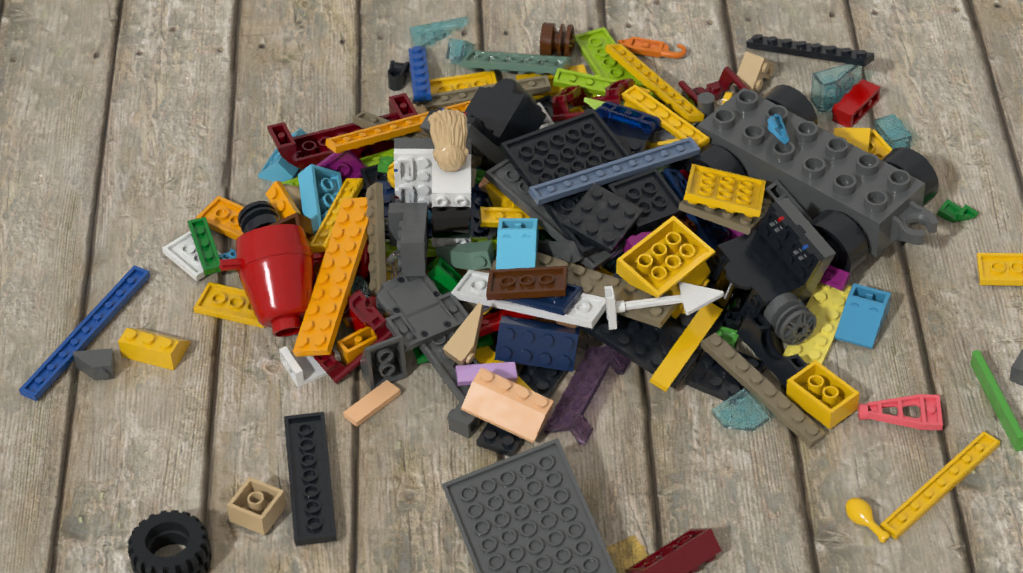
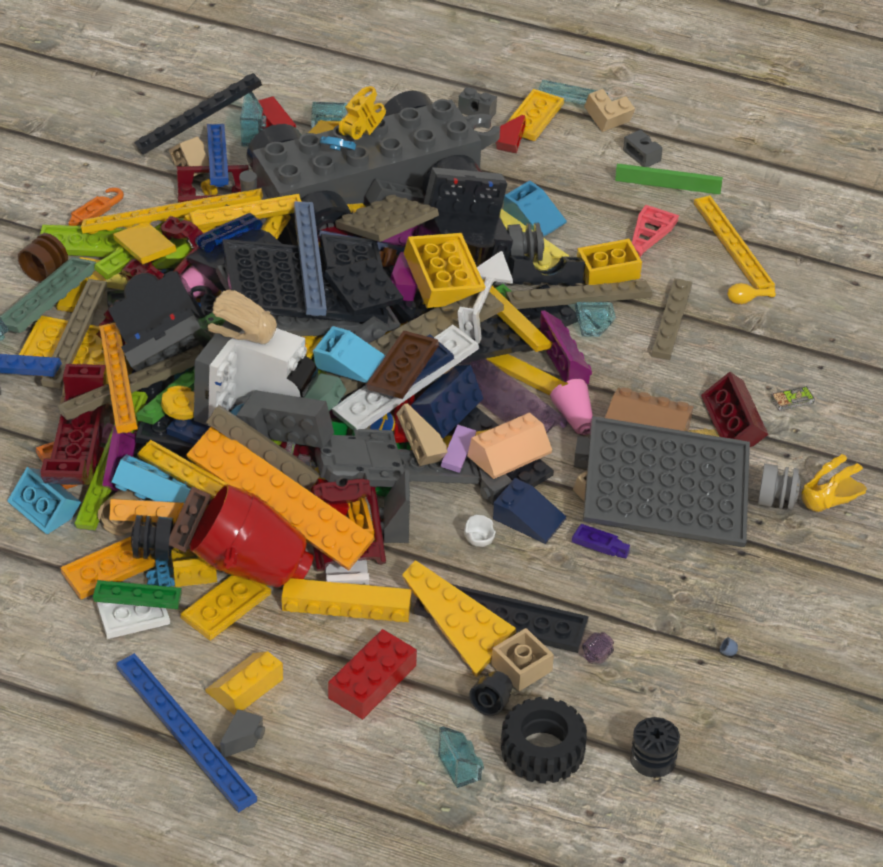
camera: 70 degrees left, 0 degrees up
light nougat tile [343,380,401,427] -> none
yellow plate [683,164,766,218] -> none
none -> yellow tile [113,221,176,264]
none -> blue plate [207,124,229,187]
none -> yellow brick [282,578,412,622]
none -> red brick [328,629,417,720]
none -> yellow piece [339,86,386,140]
none -> yellow wing [402,560,516,678]
none -> clear light blue slope [438,726,484,788]
none -> dark grey brick [458,87,497,119]
none -> white hair [464,515,496,547]
none -> black piece [469,671,513,716]
none -> yellow tile [480,354,568,396]
none -> dark blue slope [493,478,566,544]
none -> red slope [496,115,527,154]
none -> magenta slope [540,310,592,384]
none -> bright pink cone [550,379,593,435]
none -> dark purple hinge [572,523,630,559]
none -> clear purple head [582,632,614,664]
none -> medium nougat slope [605,387,694,432]
none -> dark tan plate [651,278,692,360]

